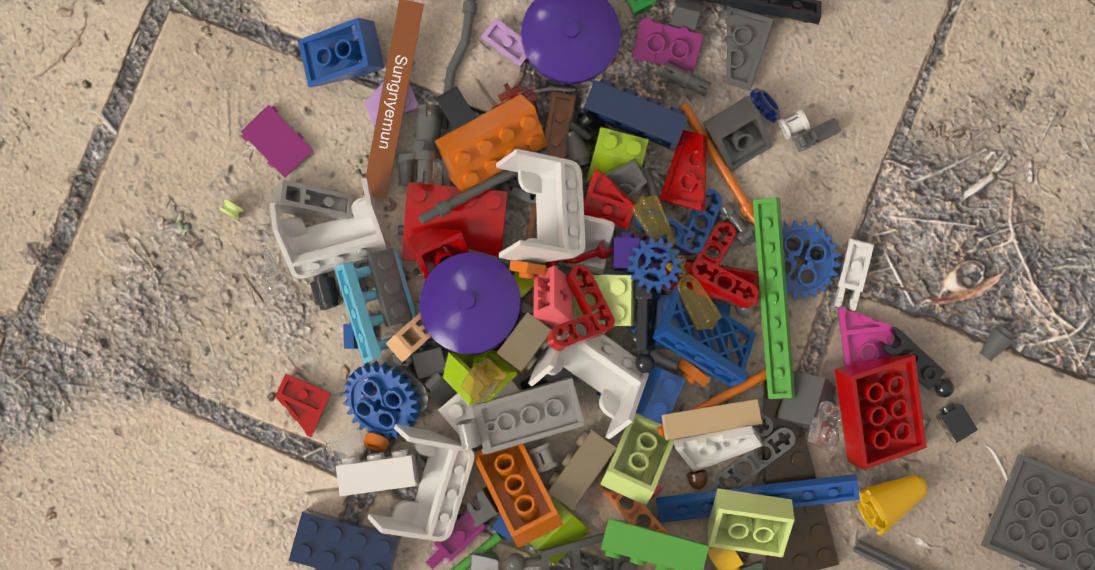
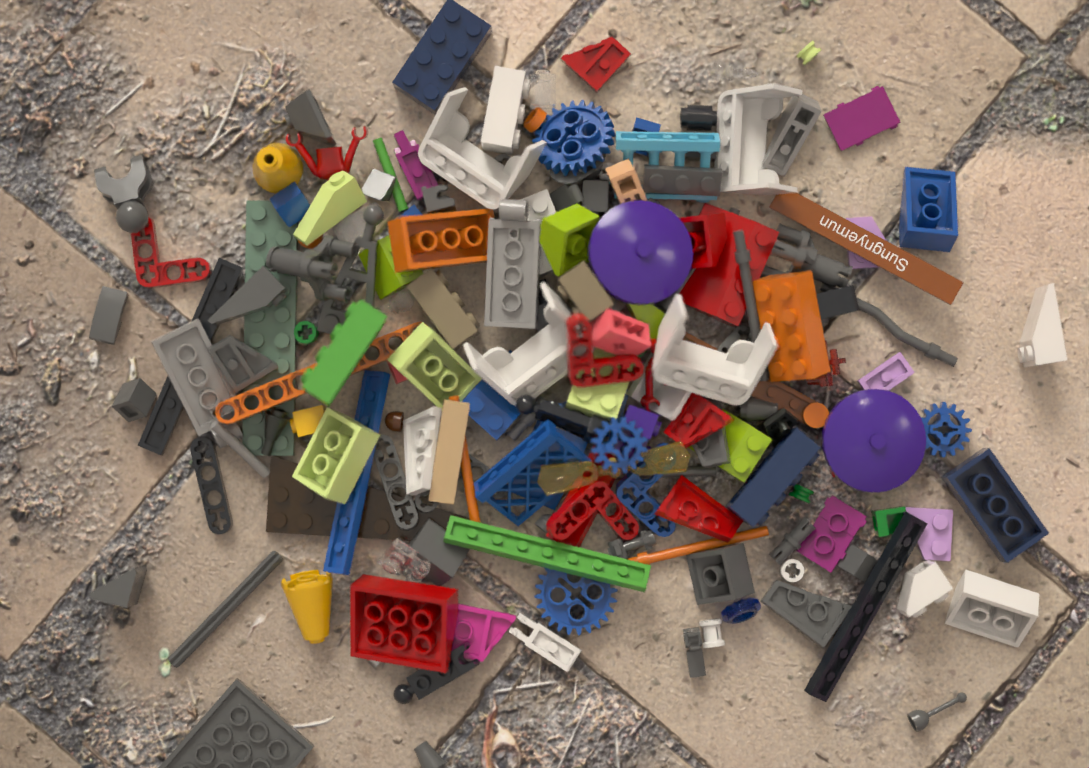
camera: 110 degrees right, 0 degrees up
clear yellow panel [461,358,506,404] -> none
orange plate [509,260,546,279] -> none
white bush [528,442,558,474] -> none
orange plate [677,359,710,387] -> none
black brick [936,402,978,443] -> none
none -> white bush [780,559,804,582]
none -> green bush [788,484,814,504]
none -> orange tile [802,402,829,428]

